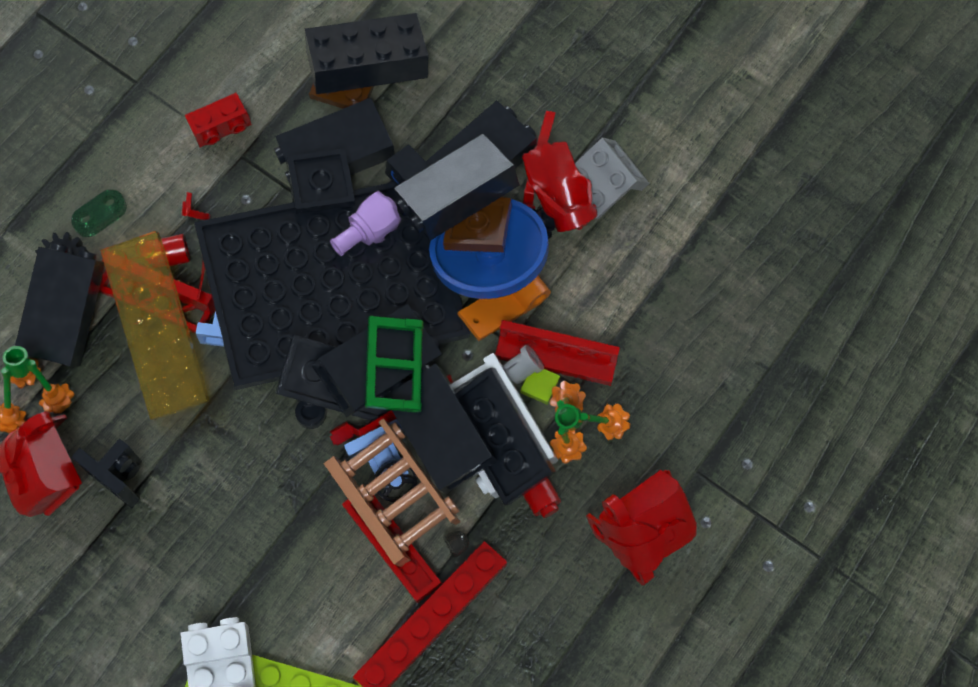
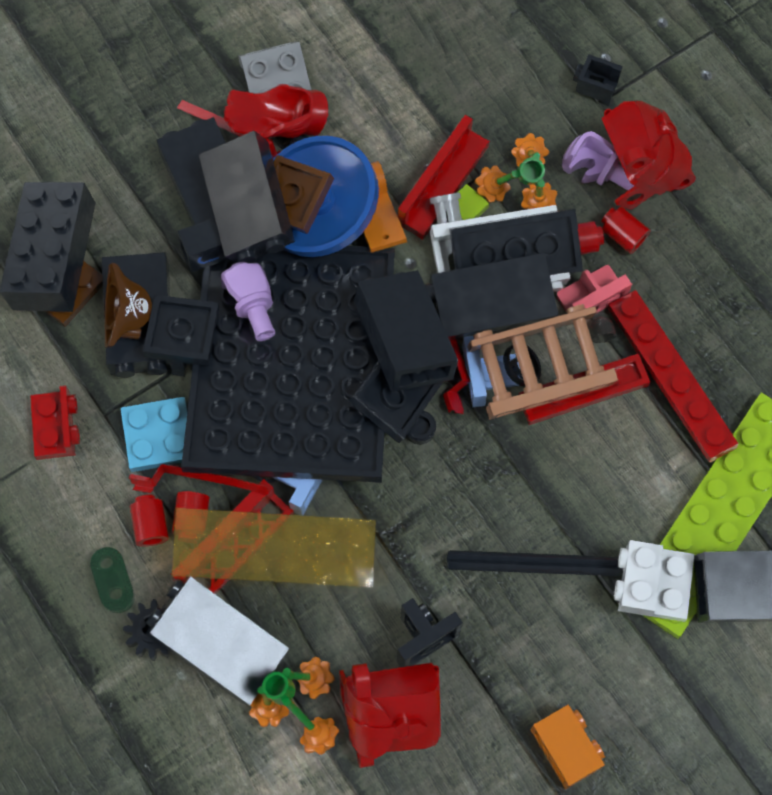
camera: 75 degrees left, 0 degrees up
green window [365,316,423,412] -> none
none -> reddish brown hat [105,263,152,348]
none -> medium azure plate [121,397,187,472]
none -> red brick [129,494,169,547]
none -> black axle [446,550,623,576]
none -> orange brick [530,704,605,790]
none -> coral panel [556,265,632,314]
none -> lavender piece [562,131,634,190]
none -> black window [573,54,623,106]
none -> red brick [601,206,651,254]

